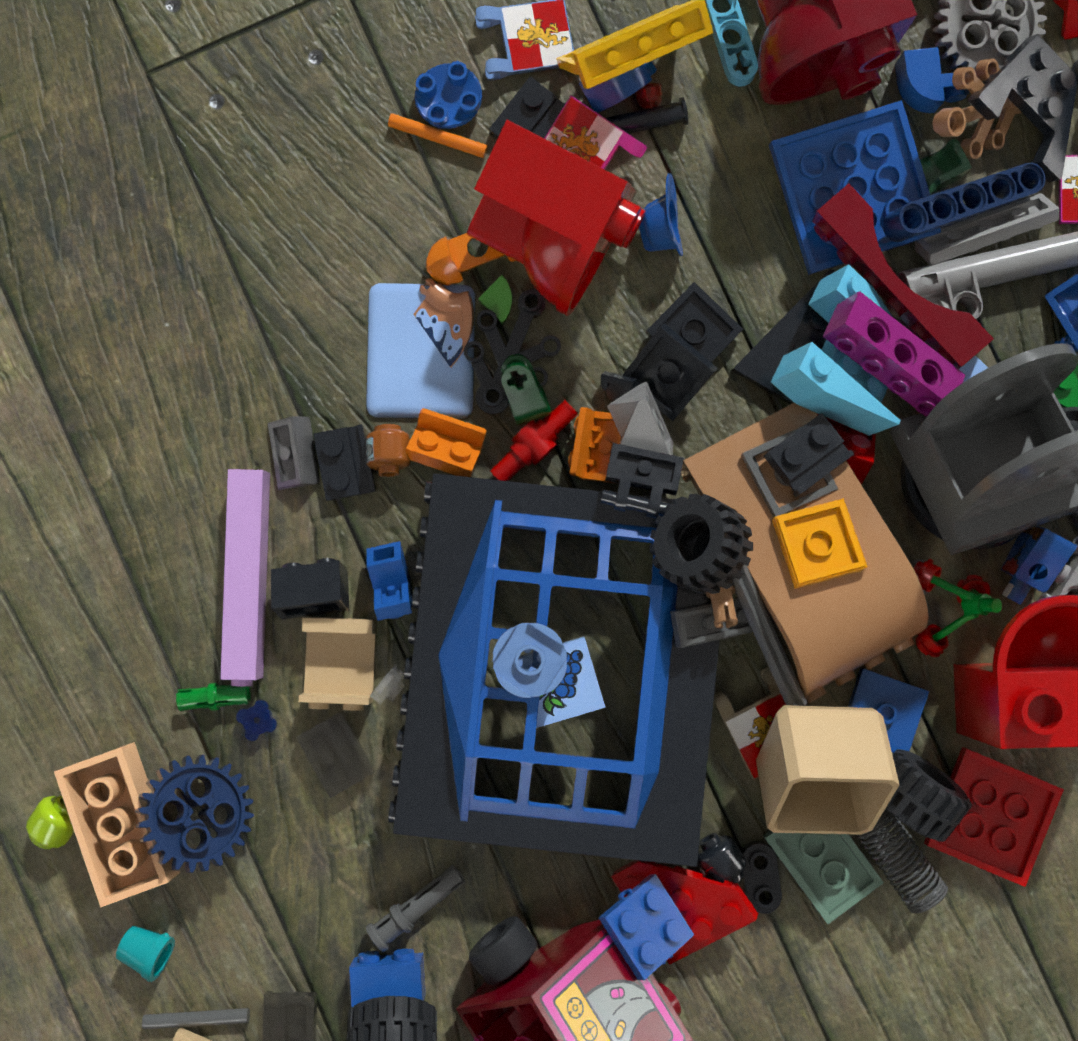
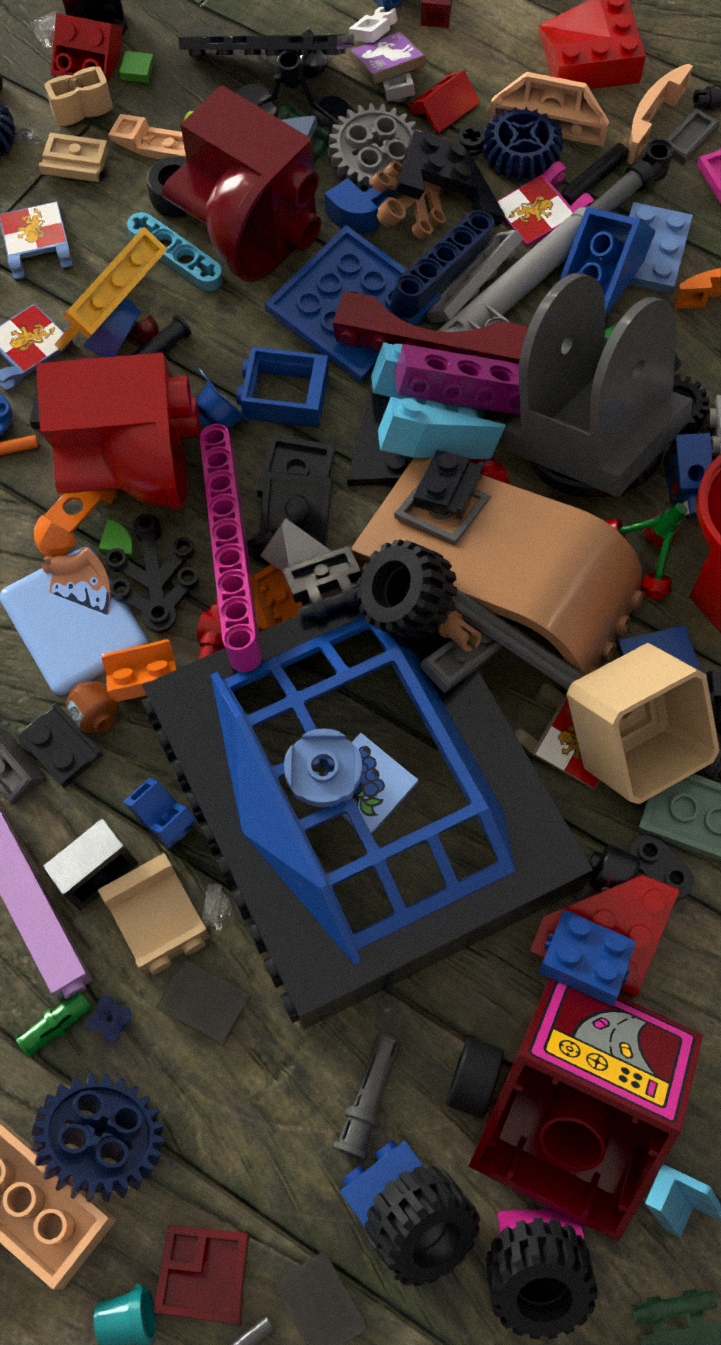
camera: 30 degrees left, 20 degrees down
dark green piece [501,354,551,425] -> none
light orange tile [772,498,868,589] -> none
clear green panel [920,138,972,195] -> none
none -> dark red plate [153,1225,250,1326]
none -> dark pink beam [199,424,262,672]
none -> blue window [236,347,329,428]

